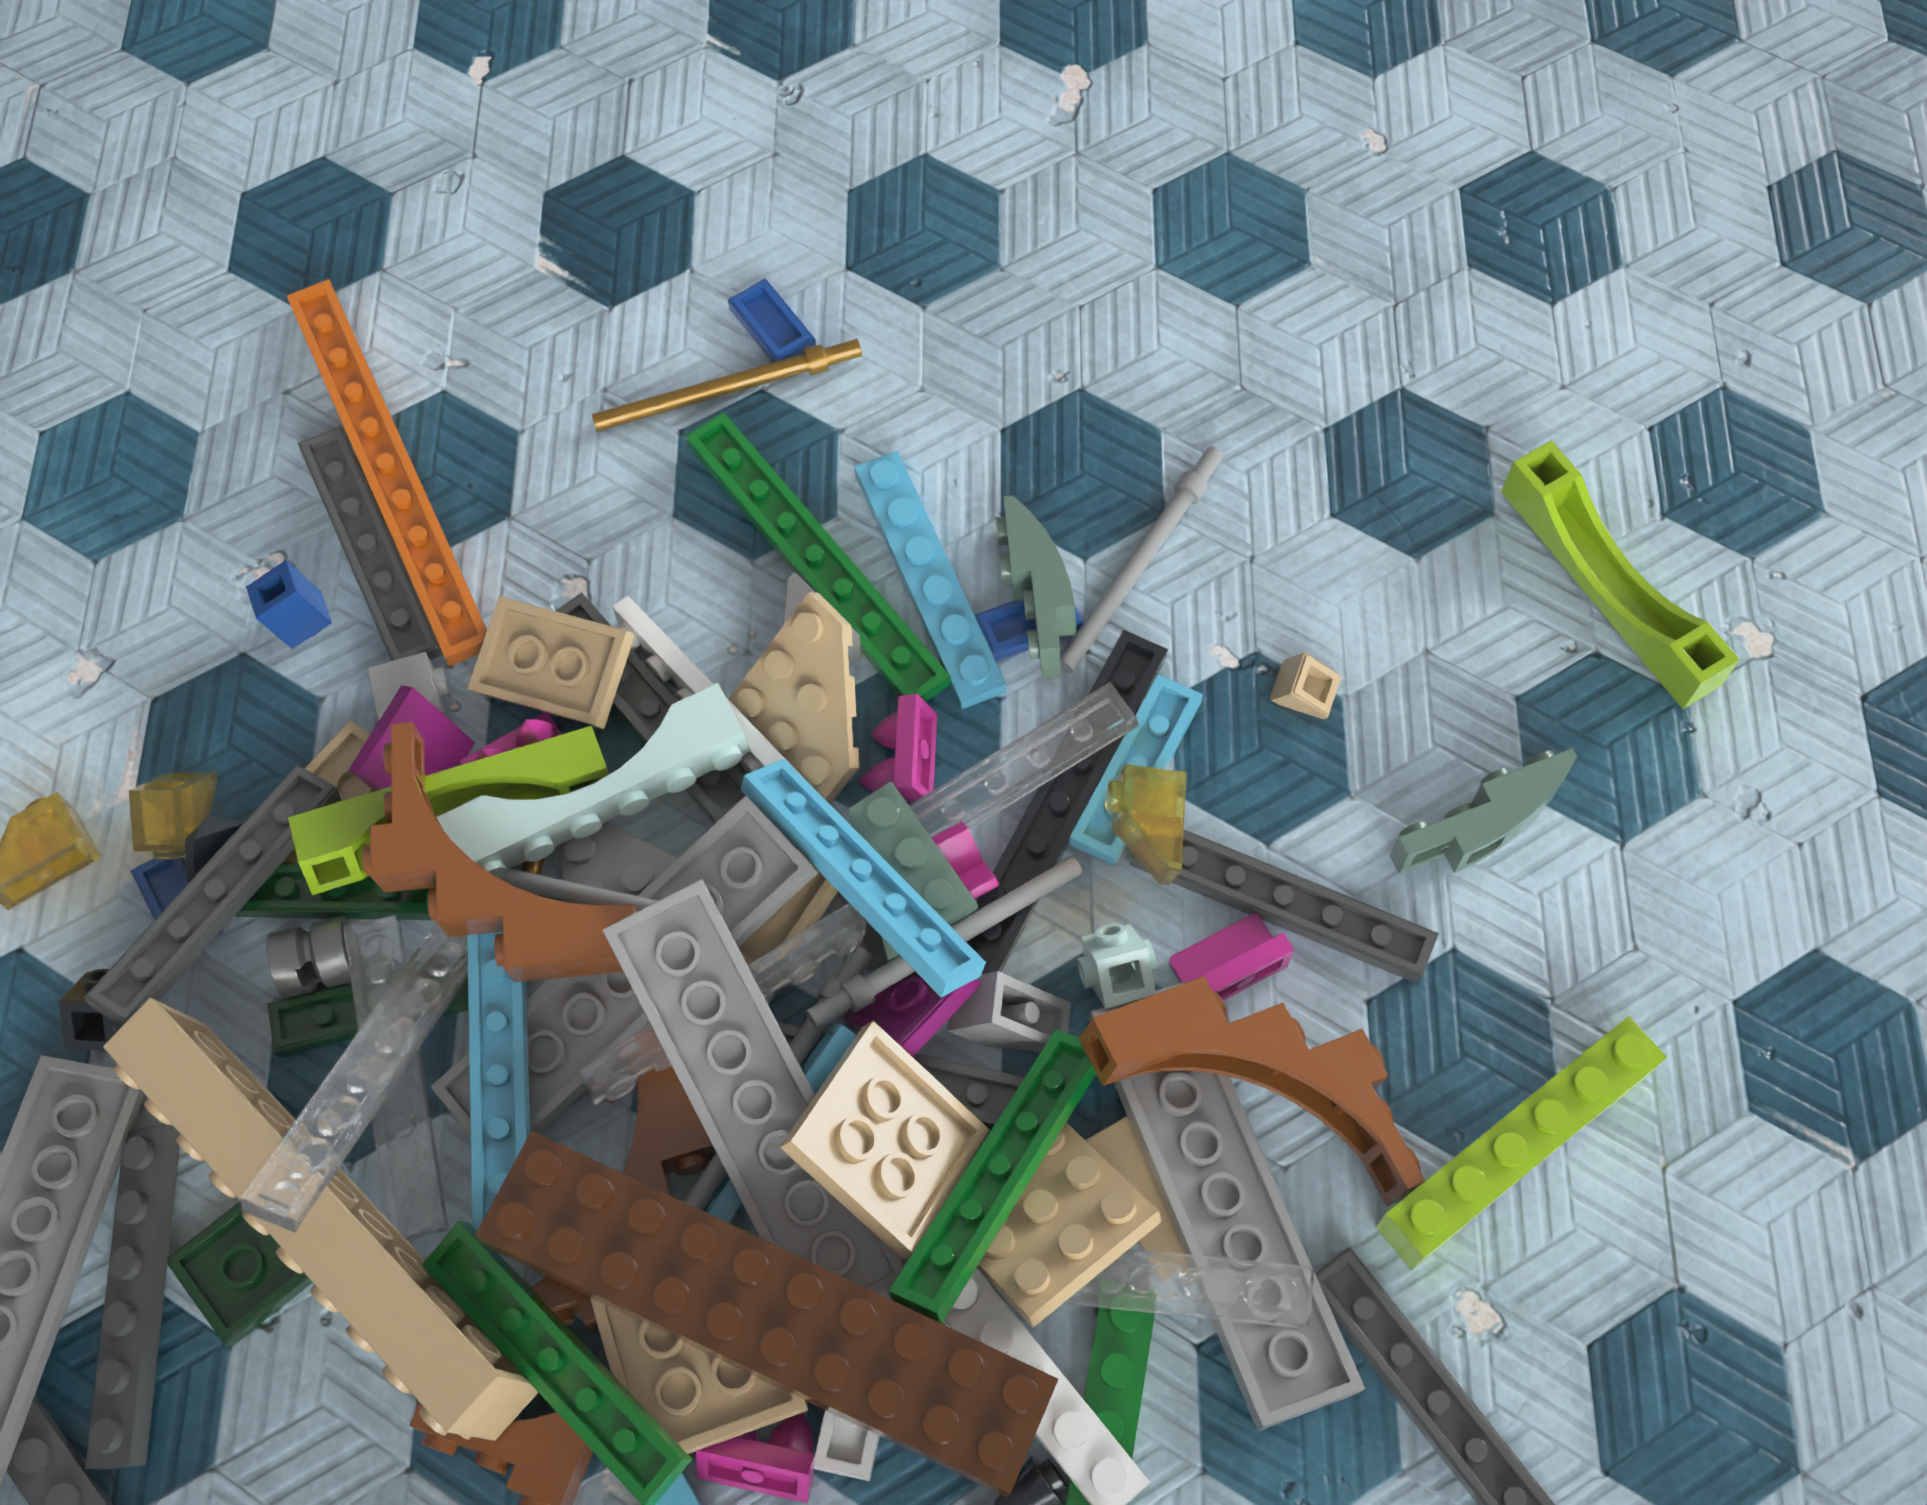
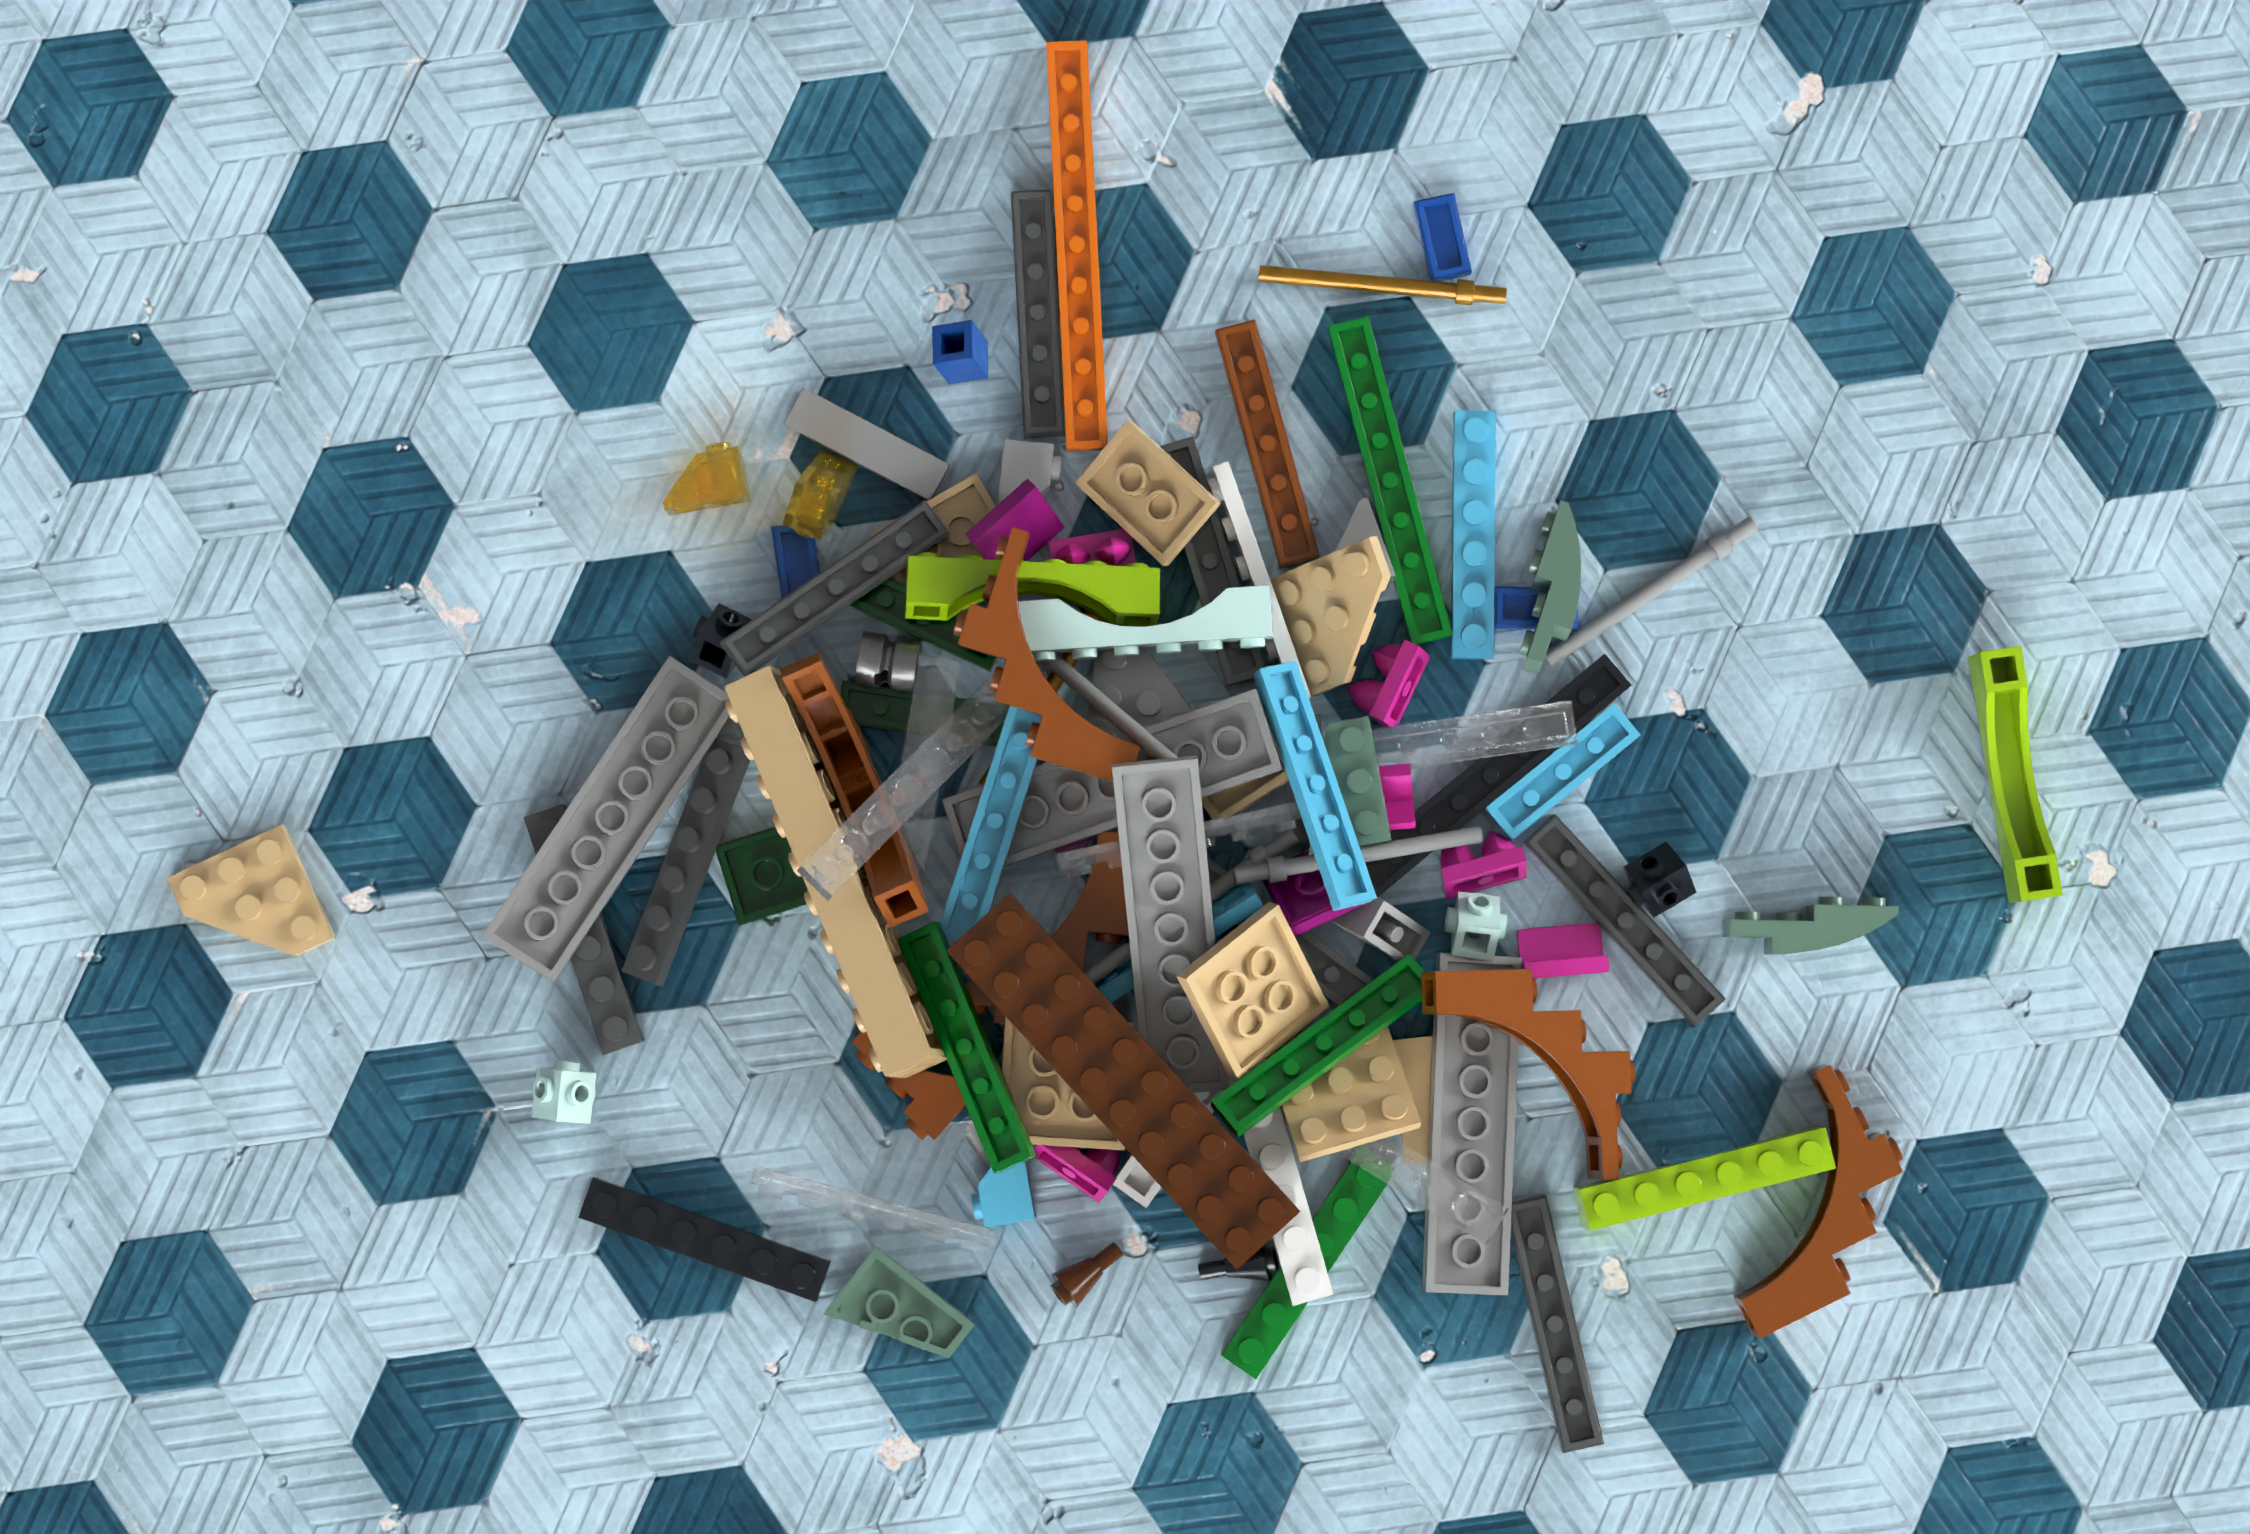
camera: 20 degrees right, 20 degrees up
black slope [185,815,243,883] -> none
clear yellow slope [1105,764,1187,885] -> none
tan slope [1270,652,1342,719] -> none
none -> dark orange arch [780,652,929,928]
none -> light grey tile [784,388,950,501]
none -> dark orange tile [1215,319,1320,569]
none -> dark pink tile [1440,830,1527,900]
none -> black brick [1623,842,1697,918]
none -> dark orange arch [1734,1064,1903,1338]

